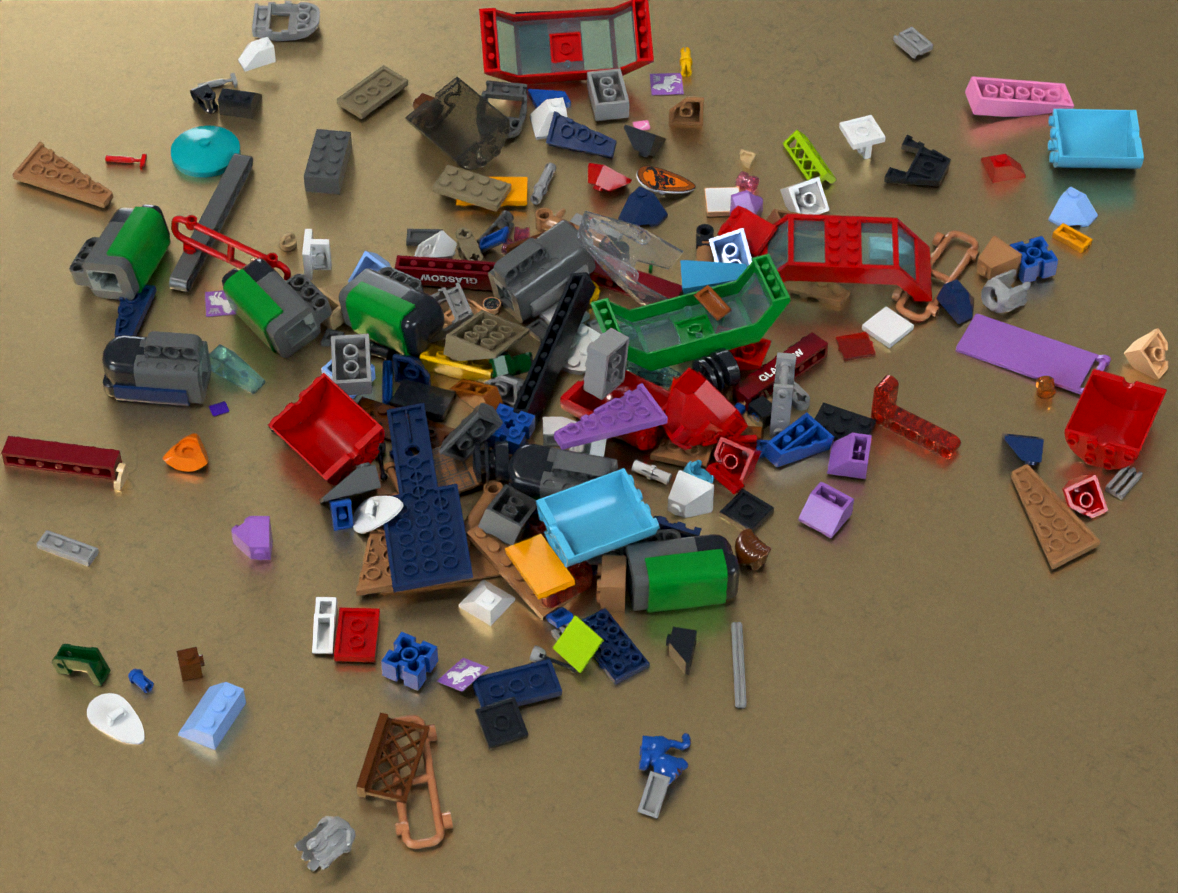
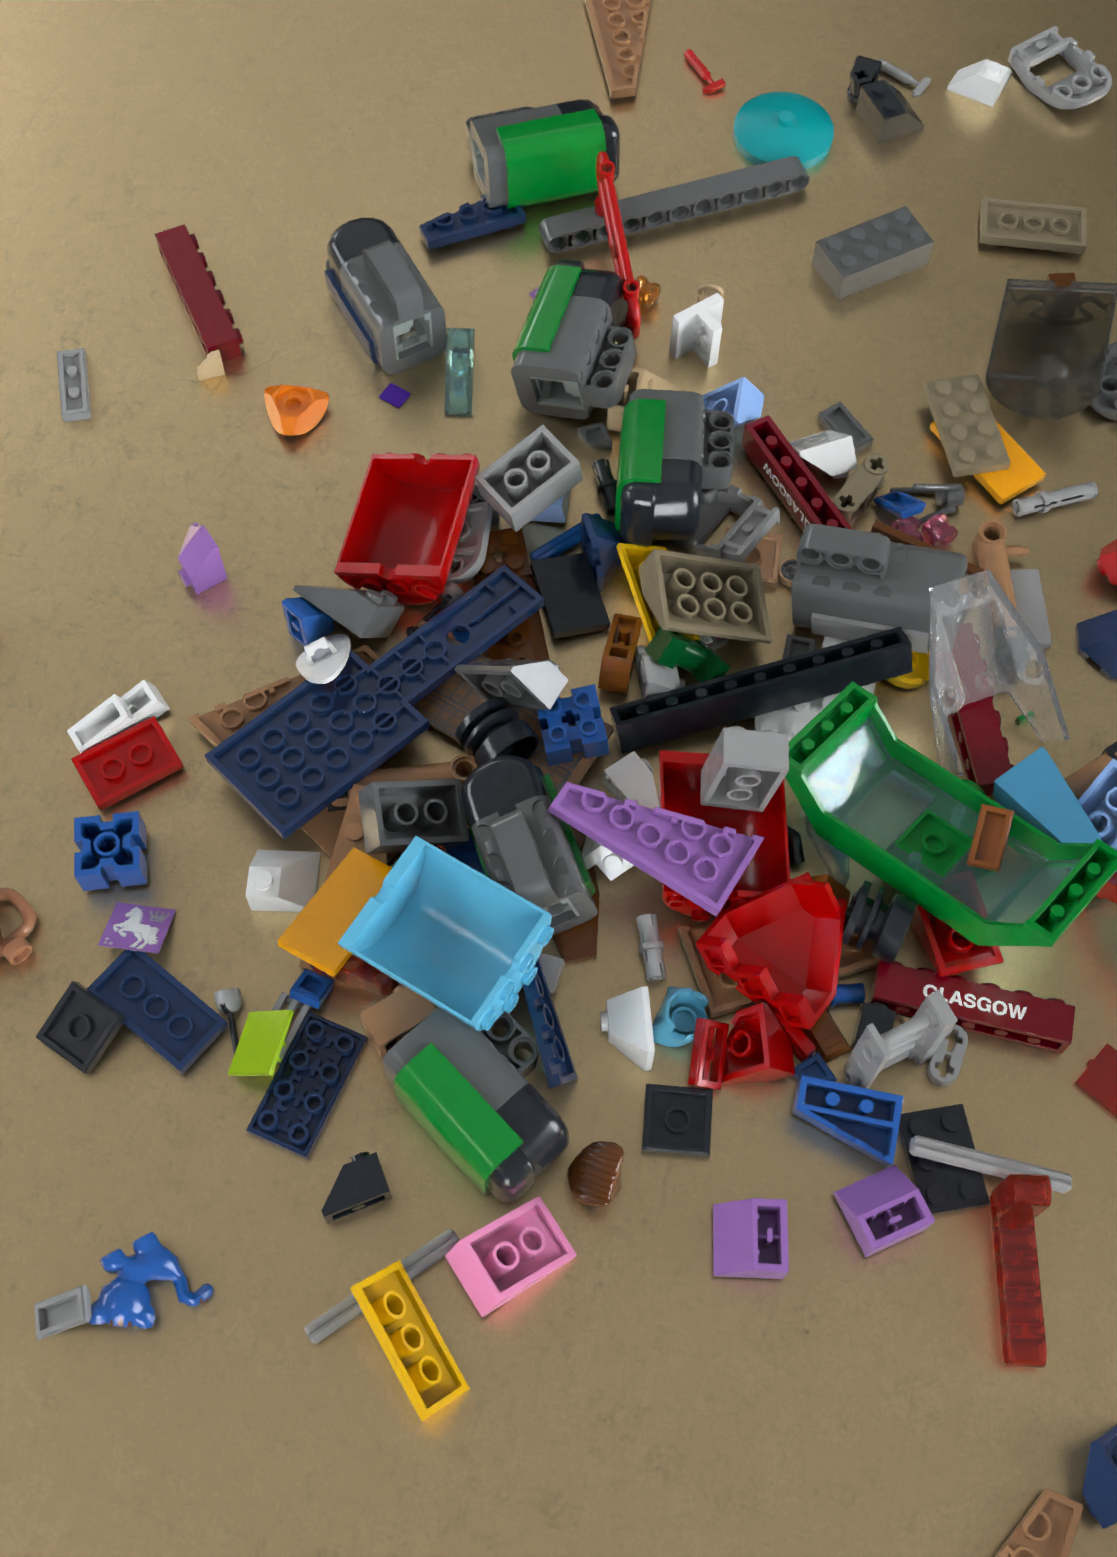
camera: 55 degrees right, 15 degrees up
none -> yellow slope [350,1260,470,1421]
none -> bright pink slope [445,1196,577,1317]
none -> light grey axle [909,1135,1072,1193]

